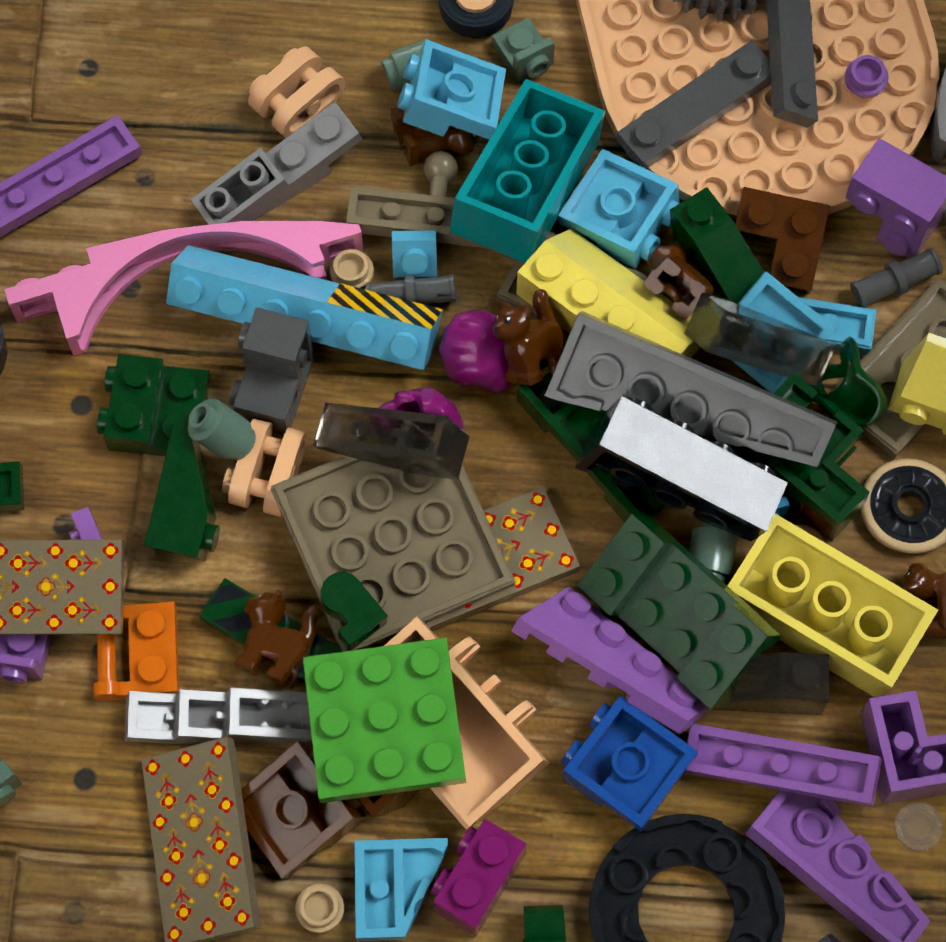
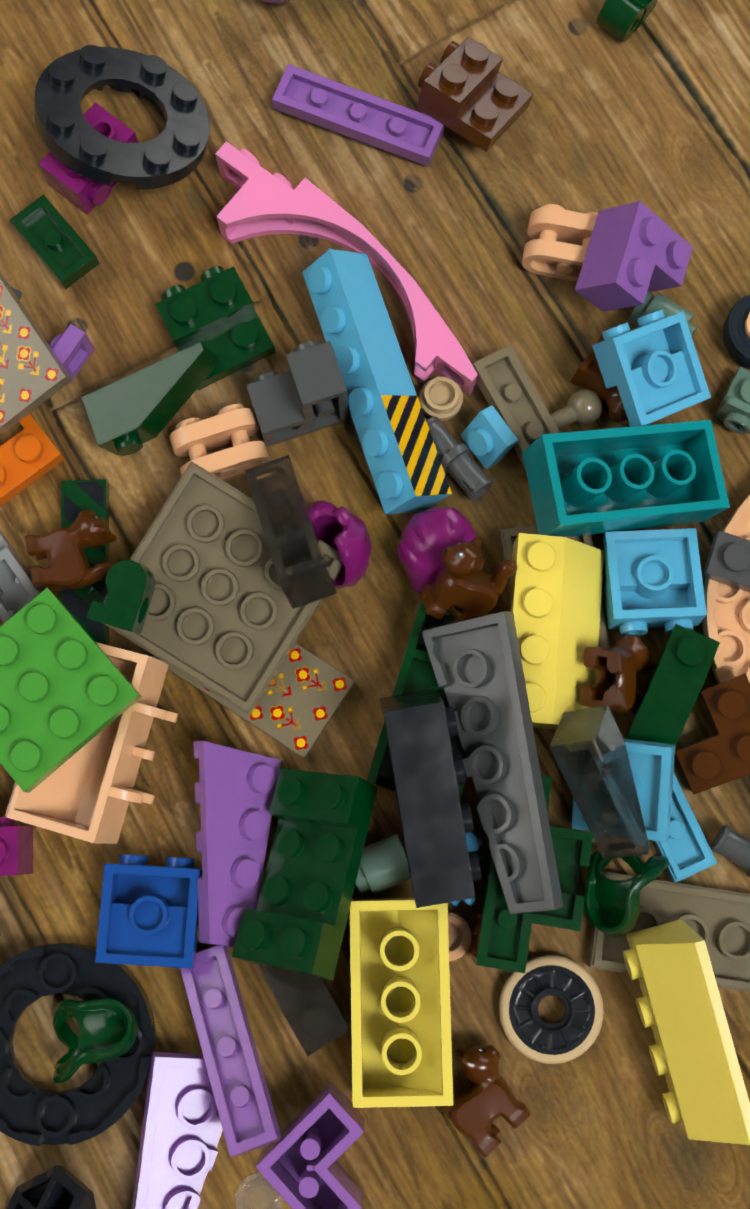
camera: 55 degrees right, 10 degrees up
sand green brick [188,399,256,460] -> none
light grey slope [191,102,363,225] -> none
none -> dark green piece [53,998,138,1083]
none -> reddish brown plate [417,37,533,152]
none -> medium lavender brick [575,201,693,312]

